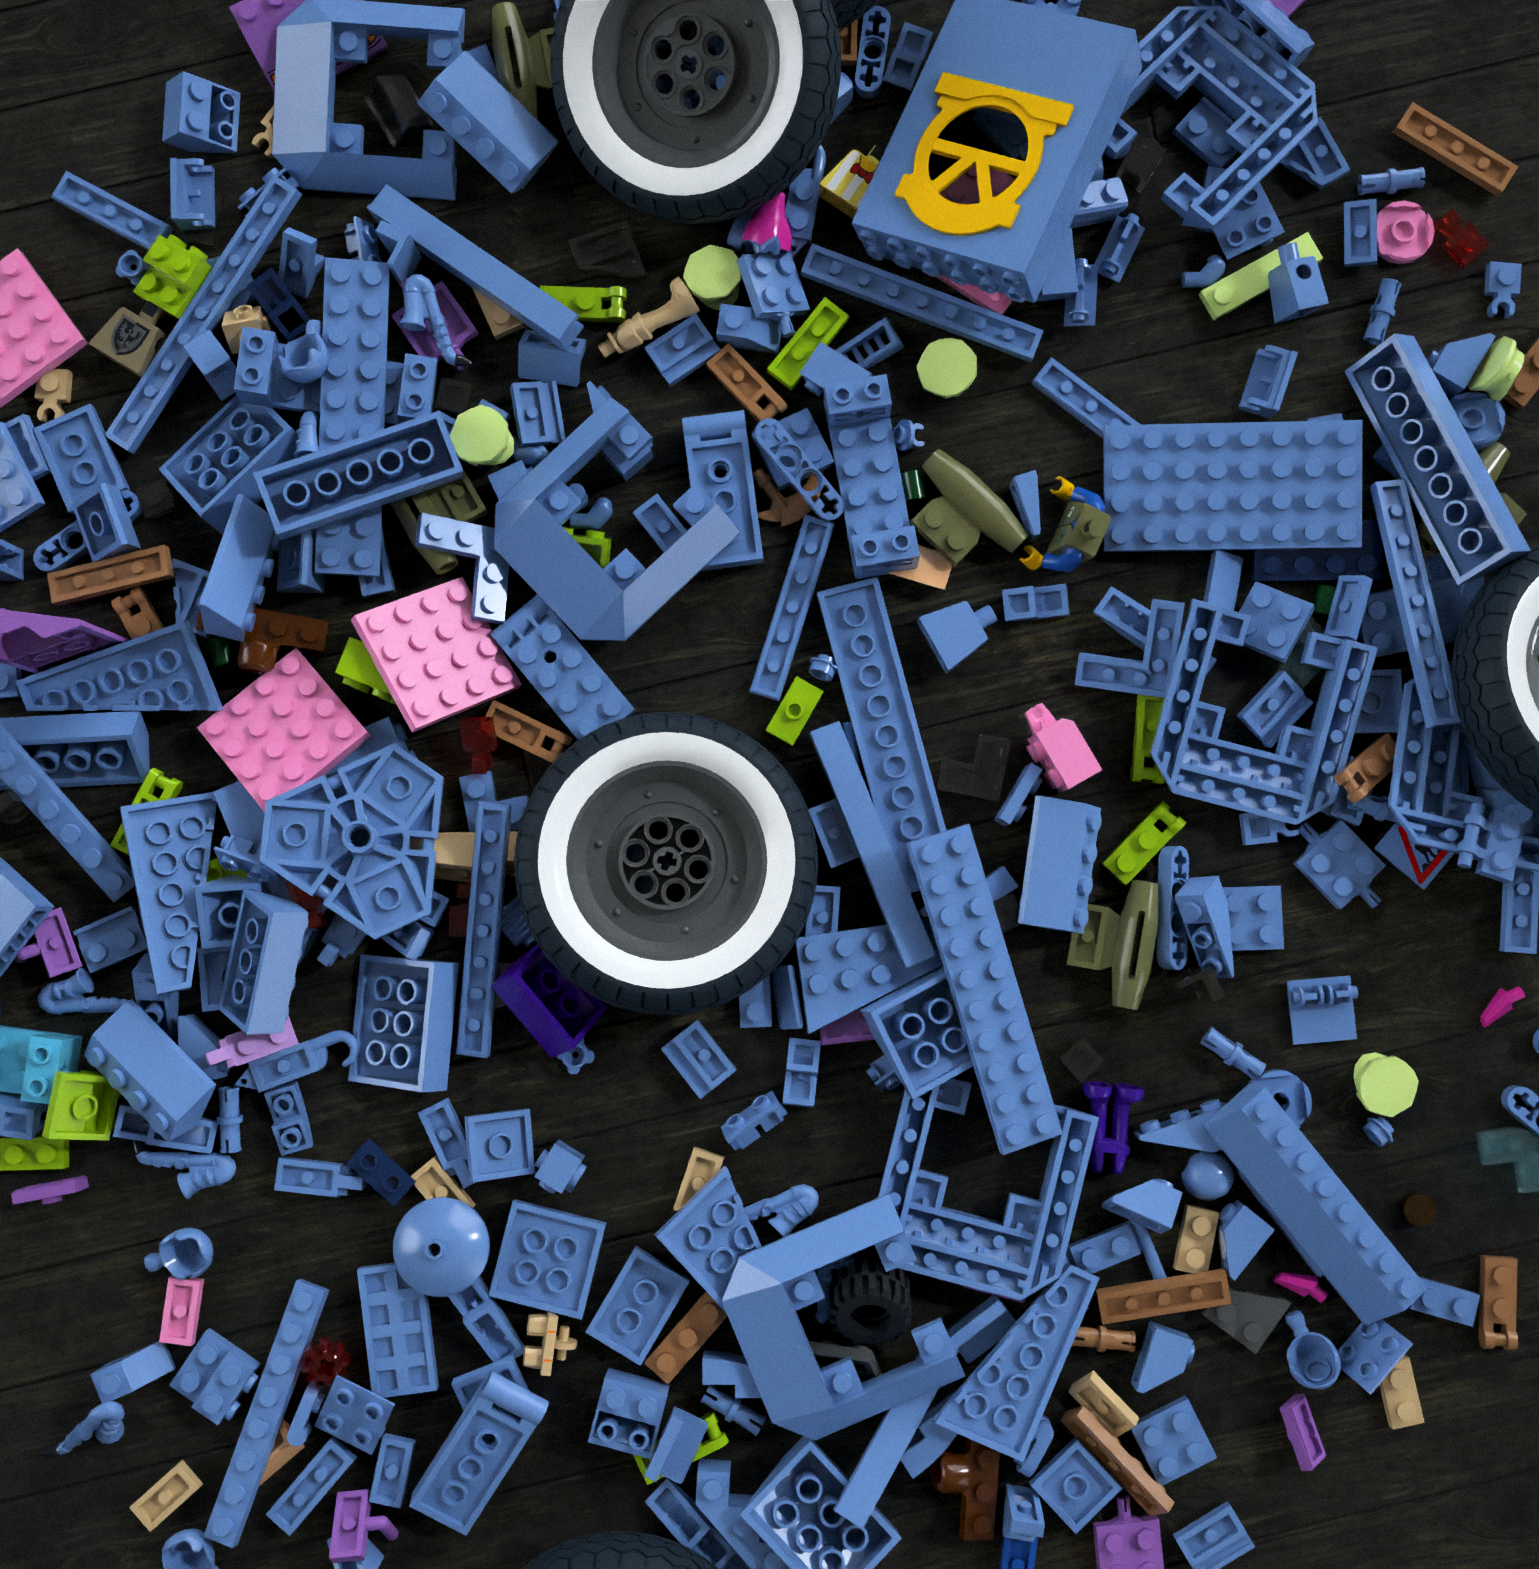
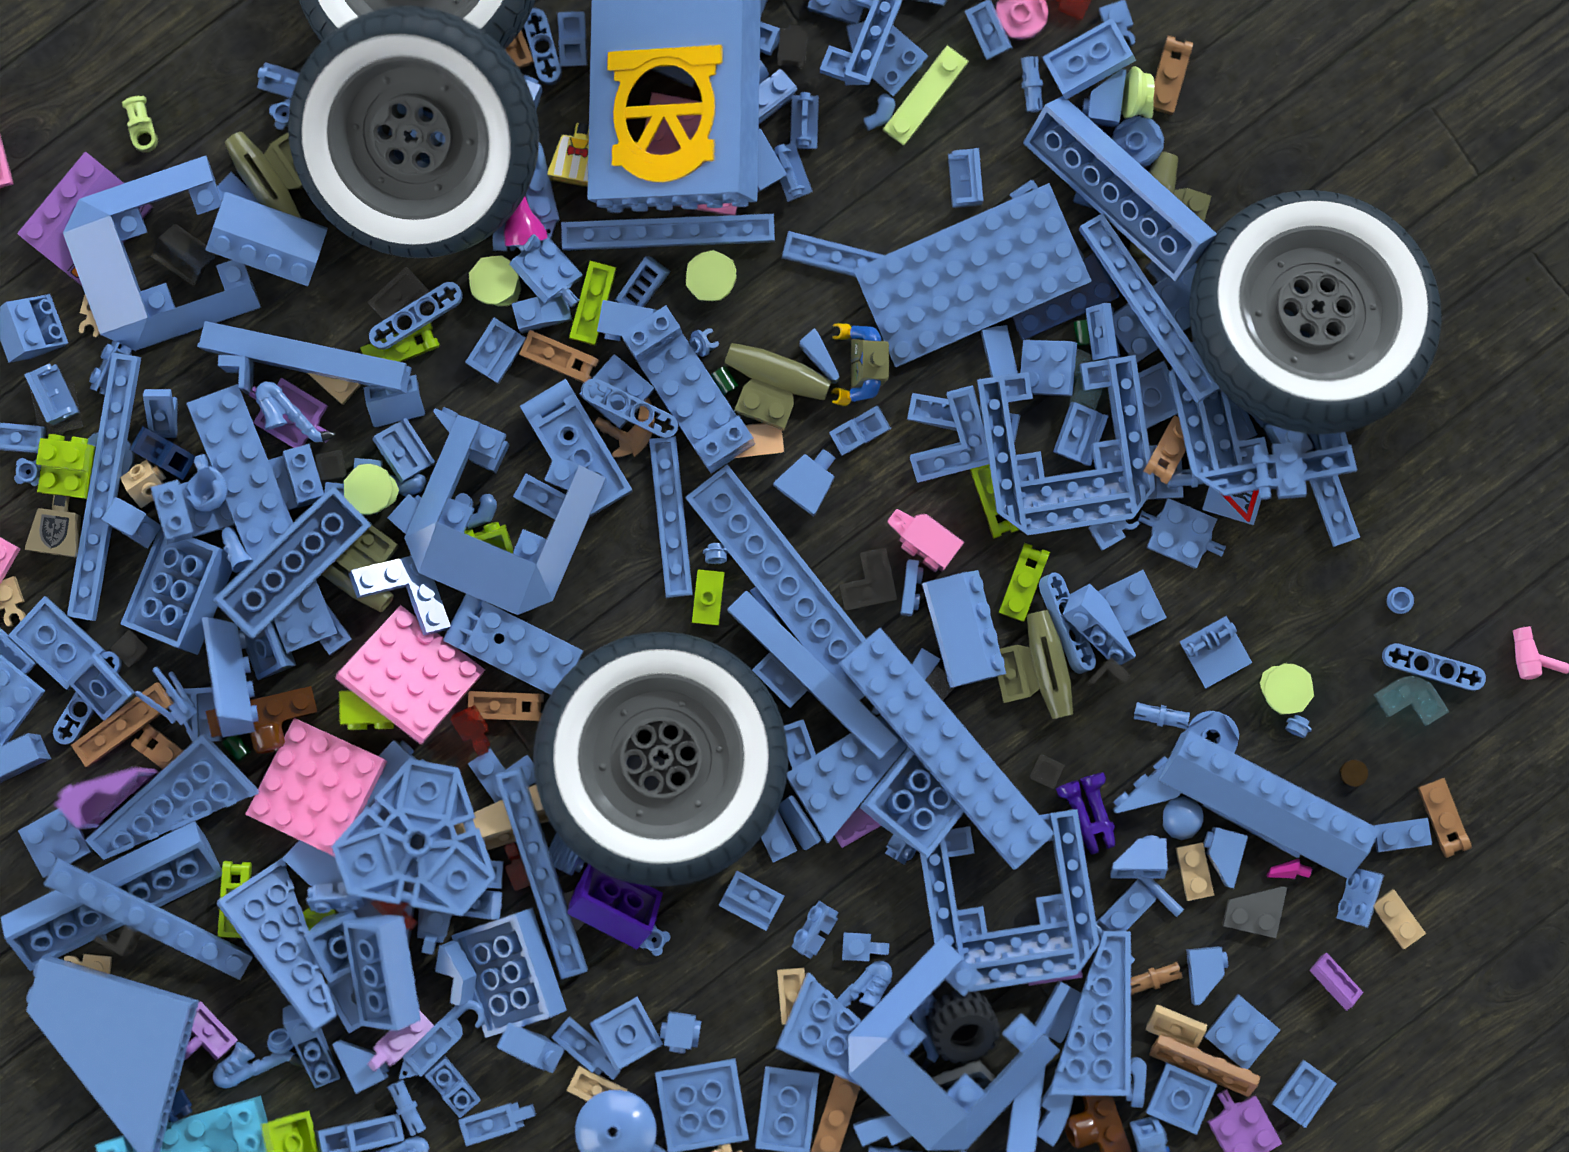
camera: 30 degrees left, 0 degrees up
medium blue plate [73,906,147,973] -> none
medium blue slope [84,999,216,1142] -> none
medium blue hinge [344,216,382,262] -> none
dark blue hinge [347,1138,416,1206] -> none
tan piece [598,276,700,358] -> none
medium blue slope [782,1038,821,1108] -> none
medium nougat plate [1096,1268,1232,1325] -> none
medium blue torso [1268,242,1329,323] -> none
medium blue hair [1285,1310,1341,1390] -> none
dark pink bar [1480,986,1525,1028] -> none
none -> medium blue plant [135,667,197,725]
none -> medium blue plate [267,1028,294,1054]
none -> medium blue beam [369,282,462,350]
none -> medium blue slope [435,941,477,1006]
none -> medium blue slope [497,1022,565,1073]
none -> medium blue plate [842,932,889,961]
none -> medium blue plate [1043,18,1136,100]

